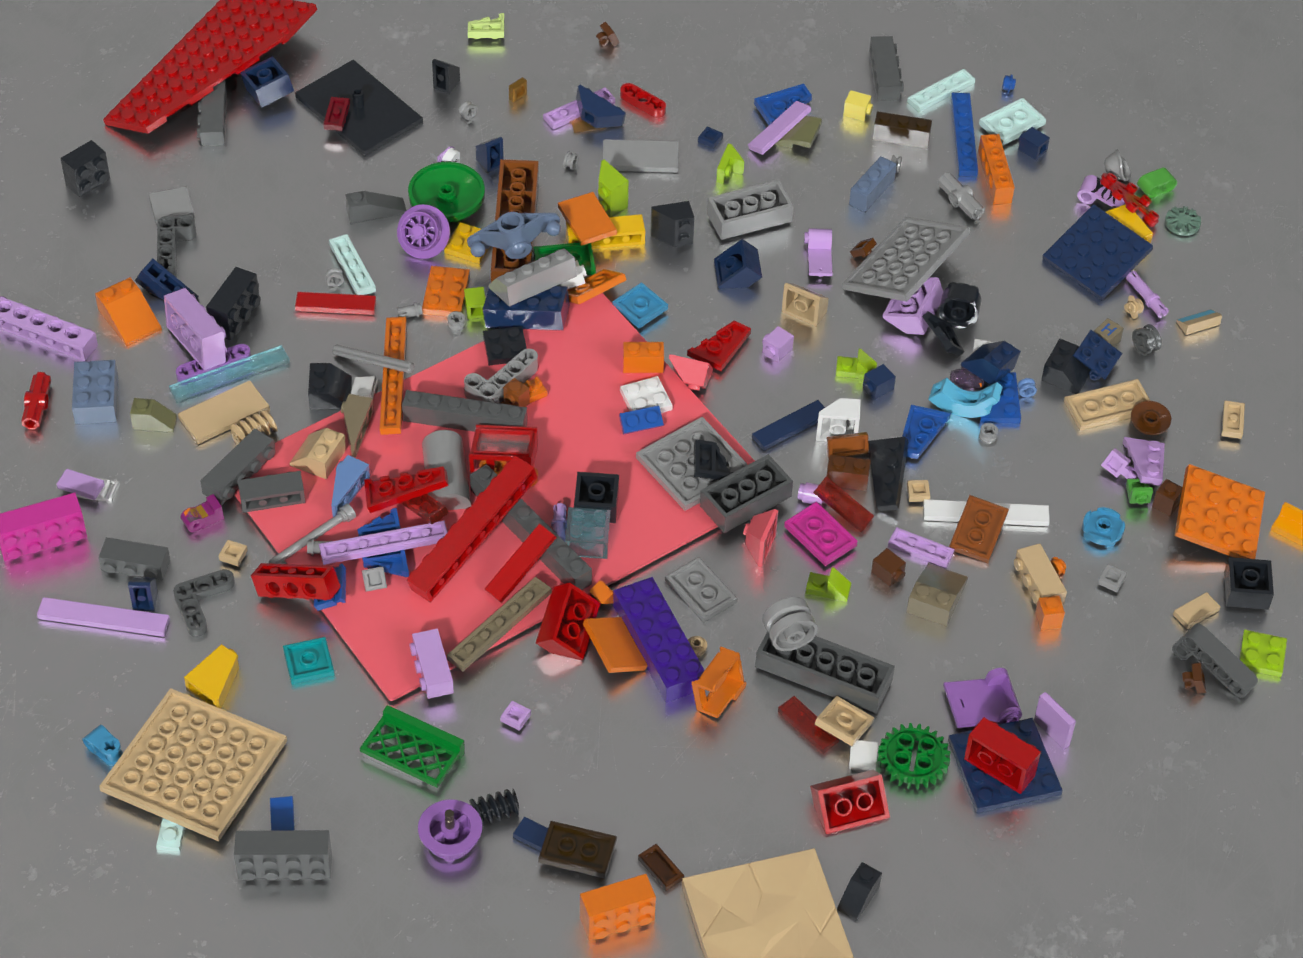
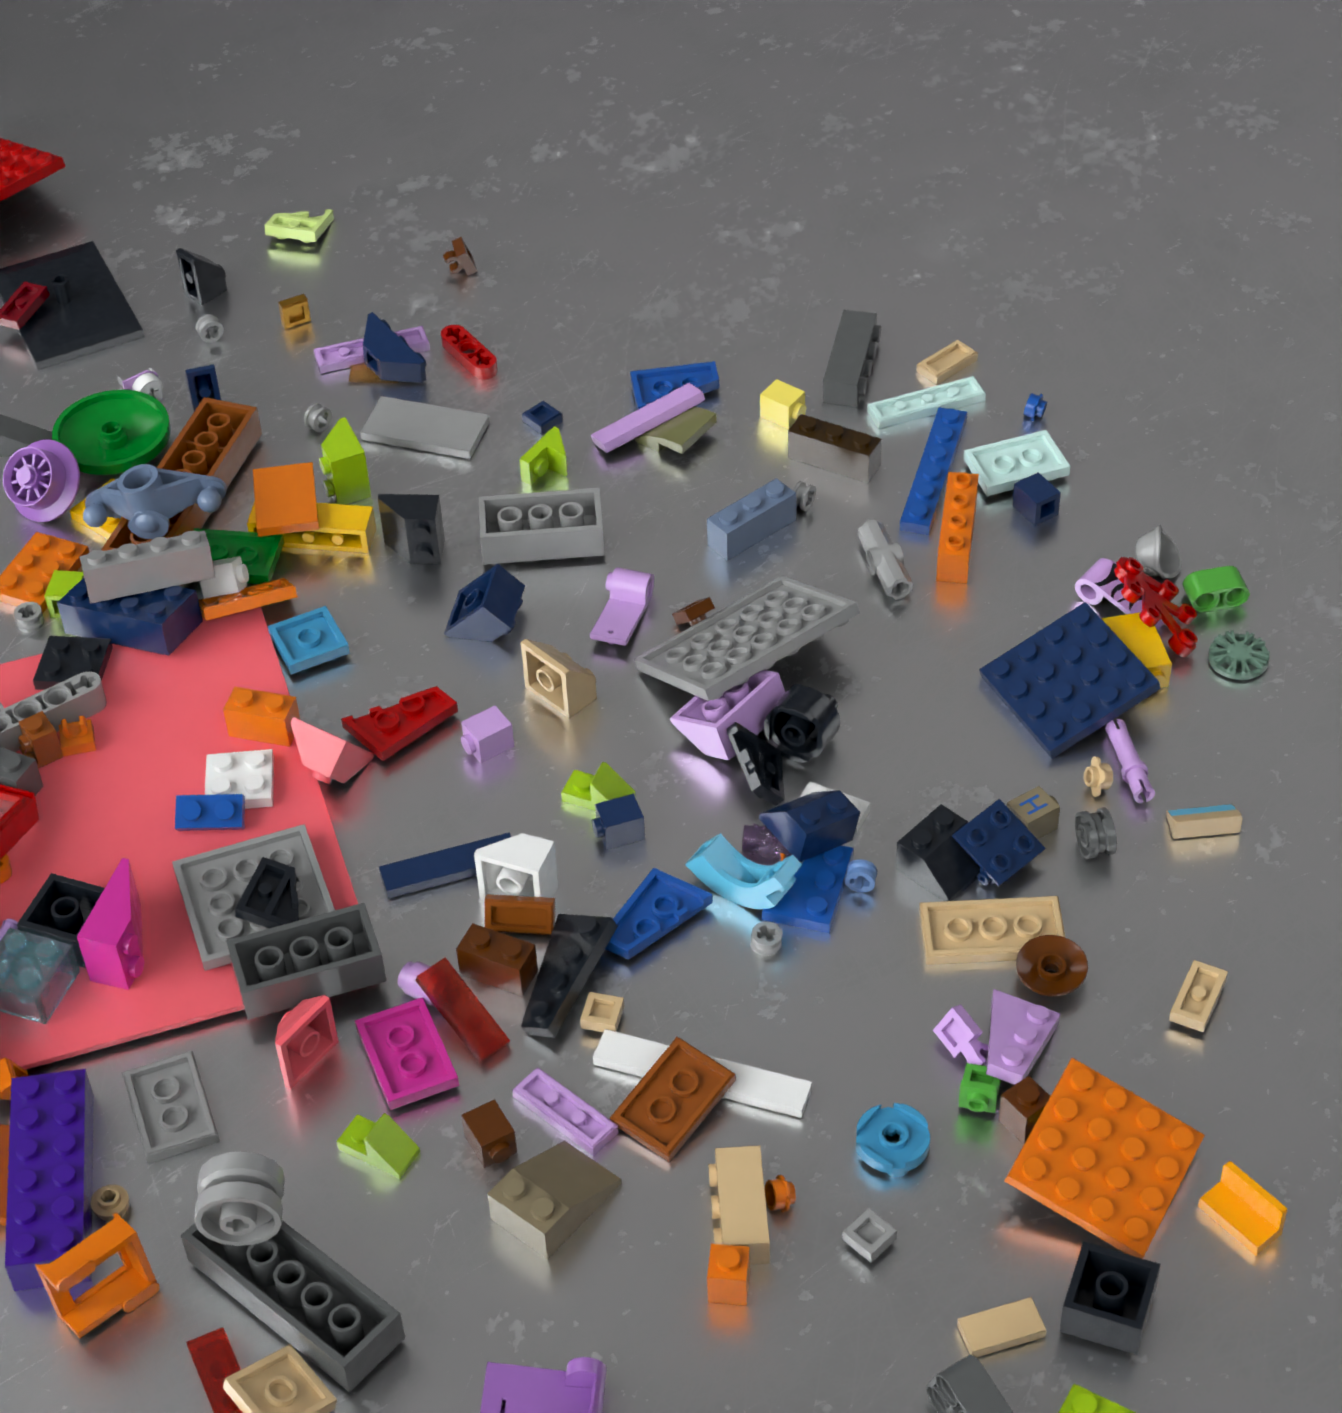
camera: 20 degrees right, 5 degrees down
none -> dark pink slope [77,858,144,990]
none -> tan tile [917,340,978,385]

